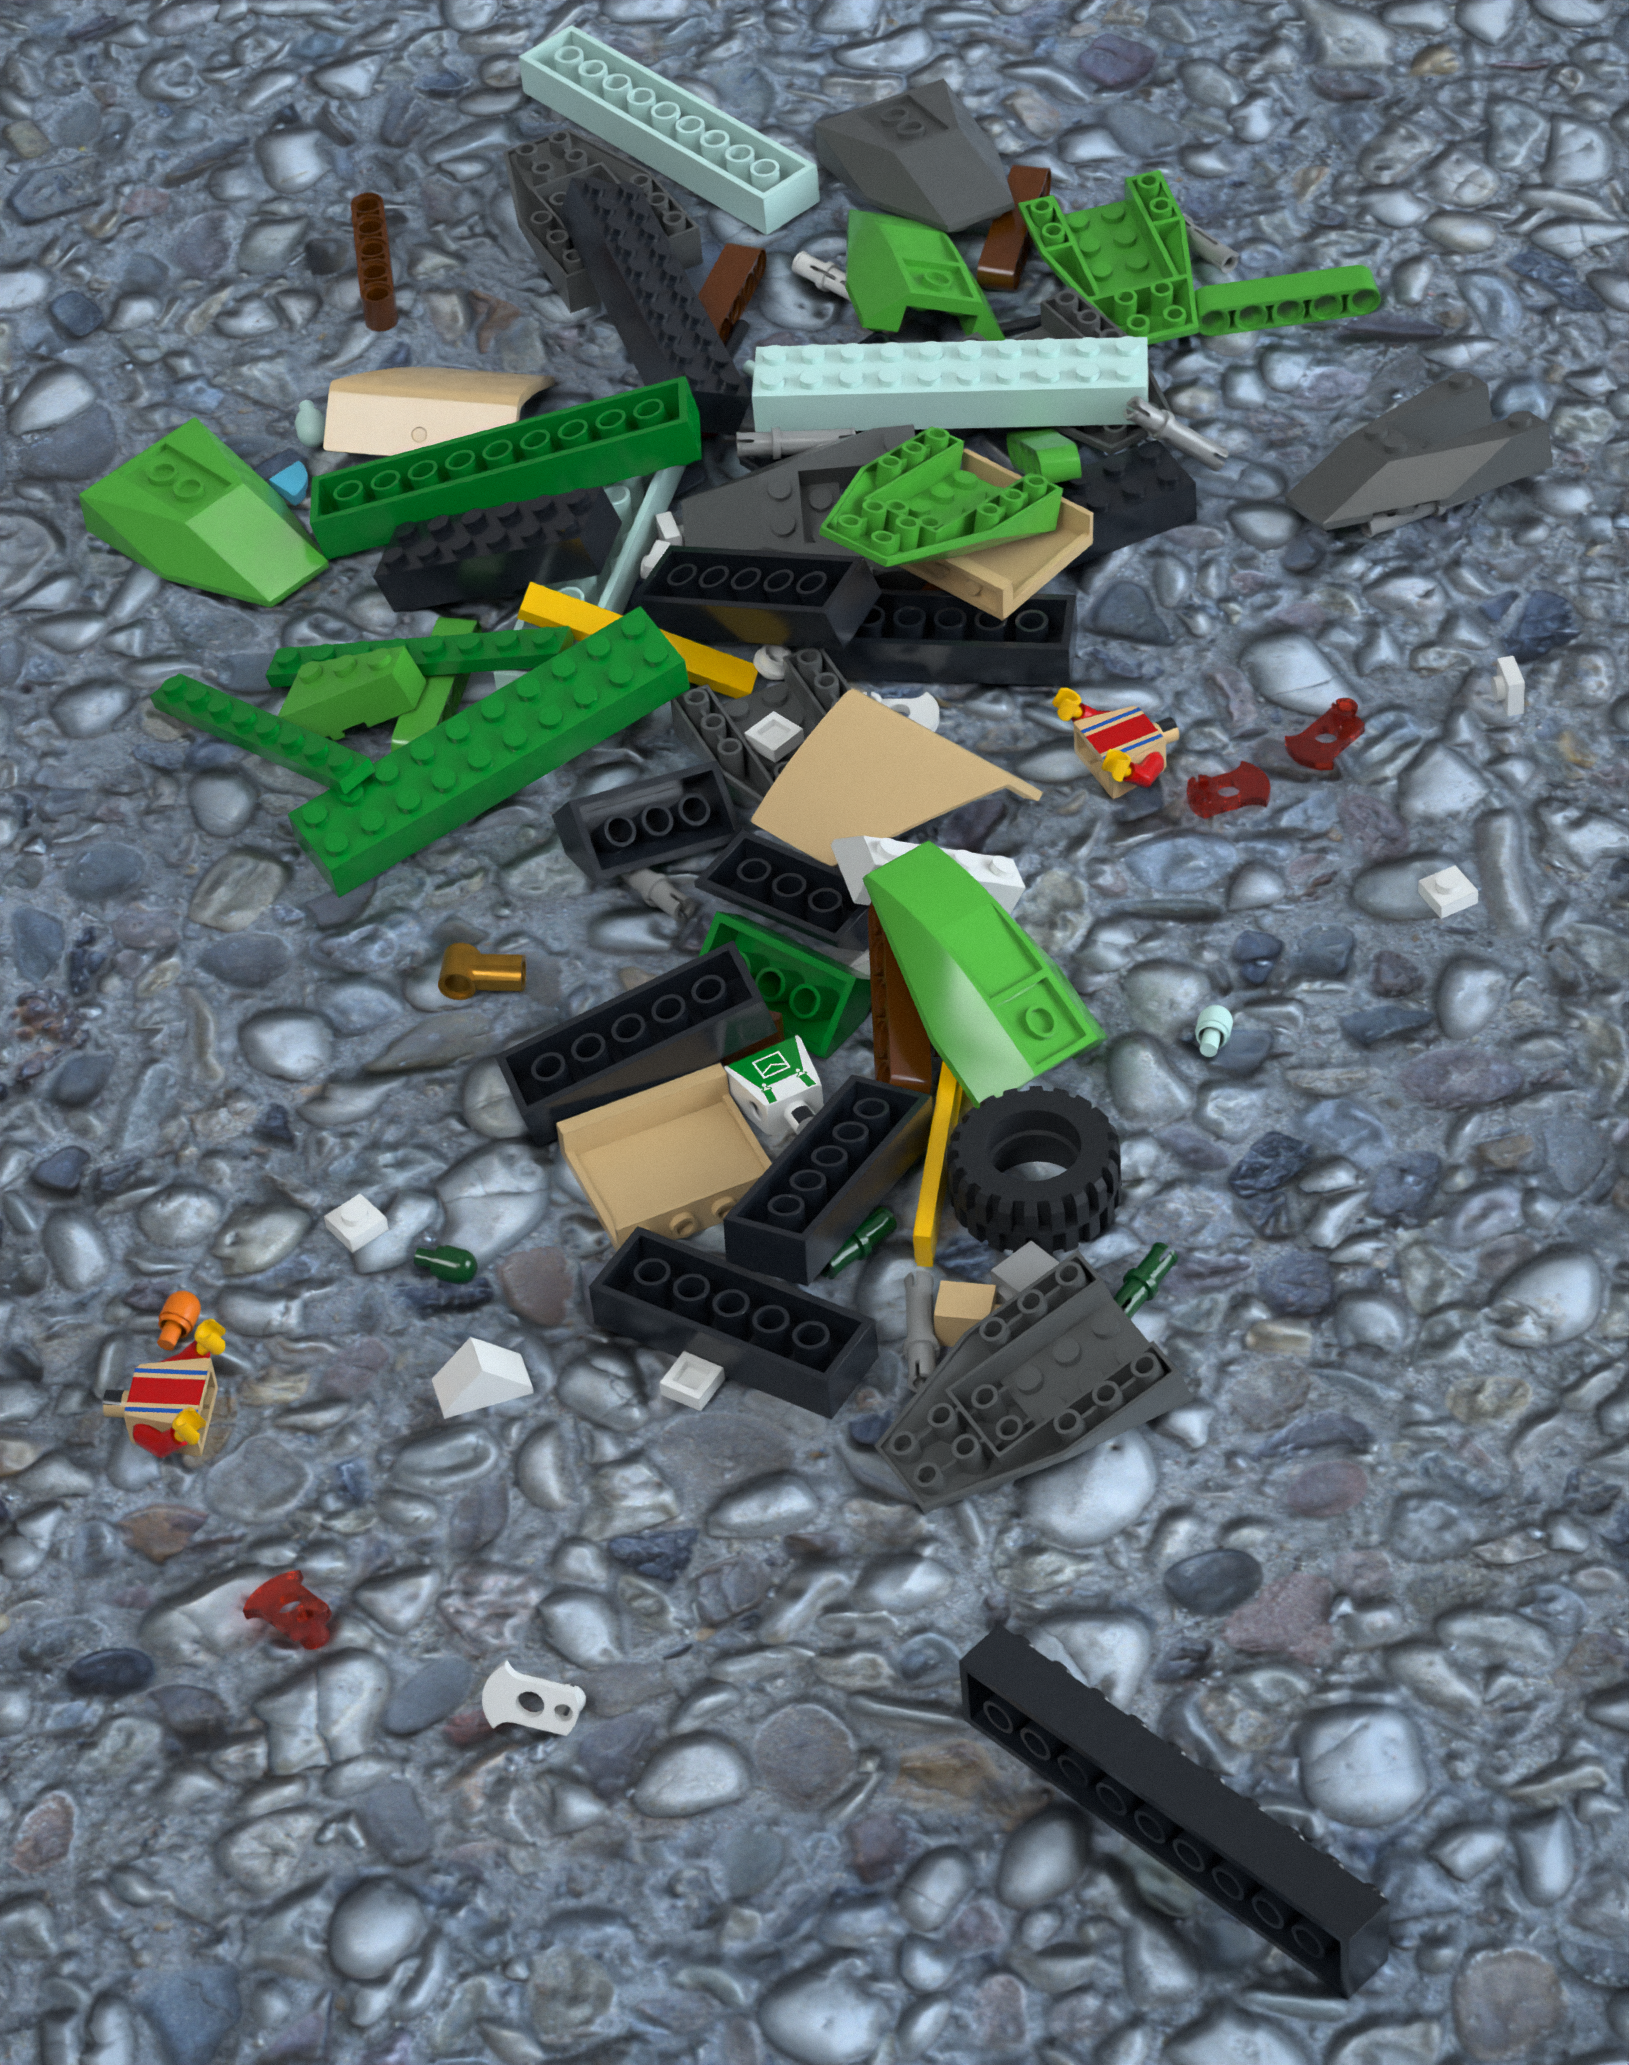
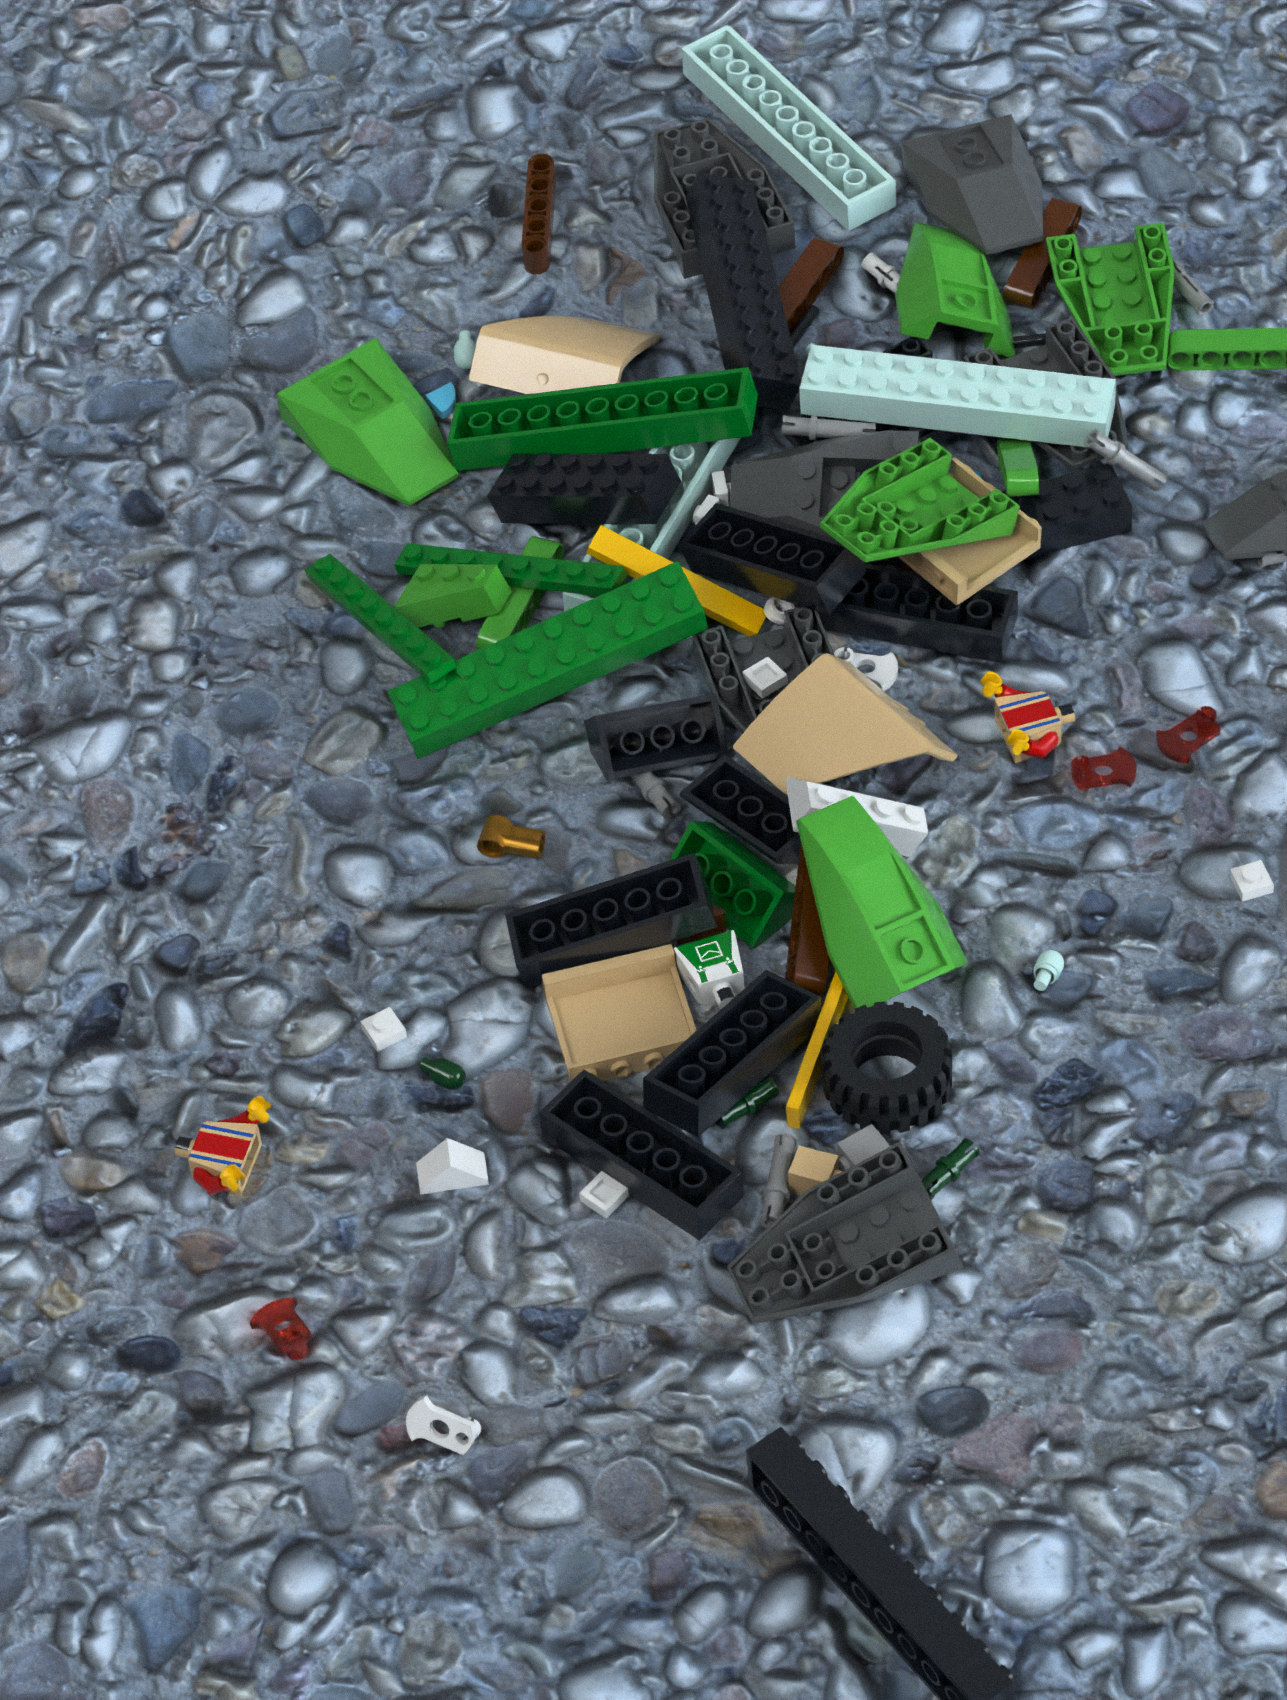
camera: 10 degrees right, 5 degrees up
orange cylinder [157,1290,201,1351] -> none

